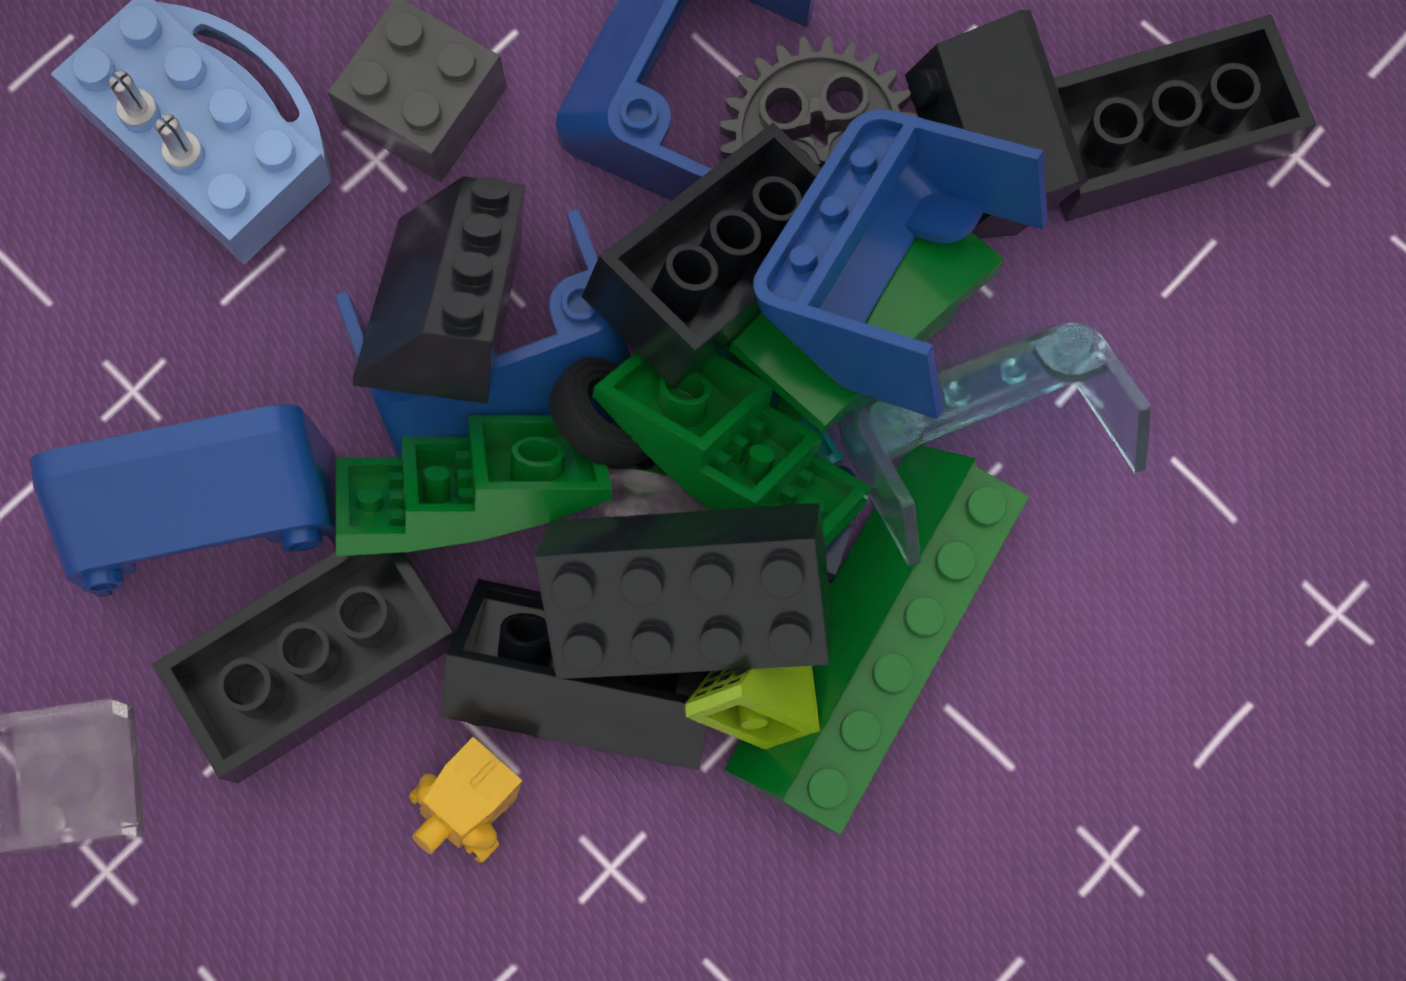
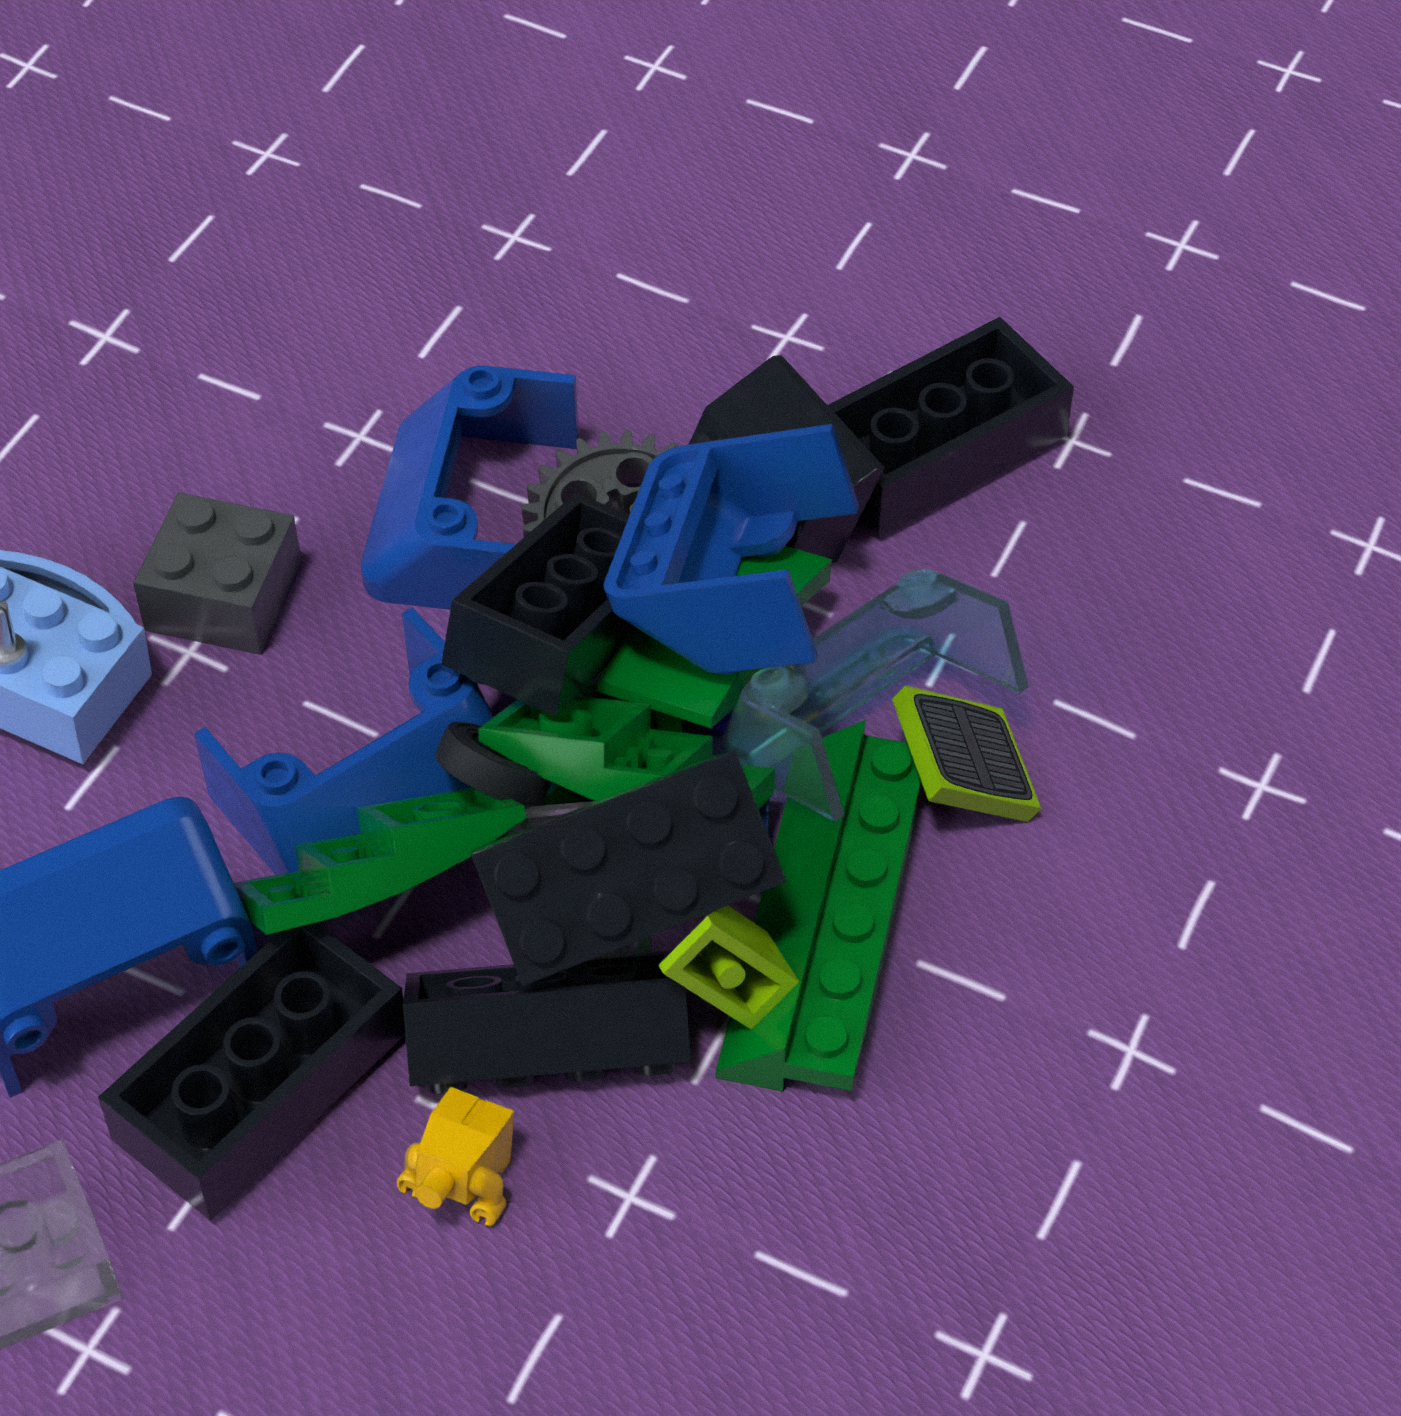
camera: 15 degrees left, 25 degrees down
black slope [353,176,525,404] -> none
none -> tile [892,685,1042,822]

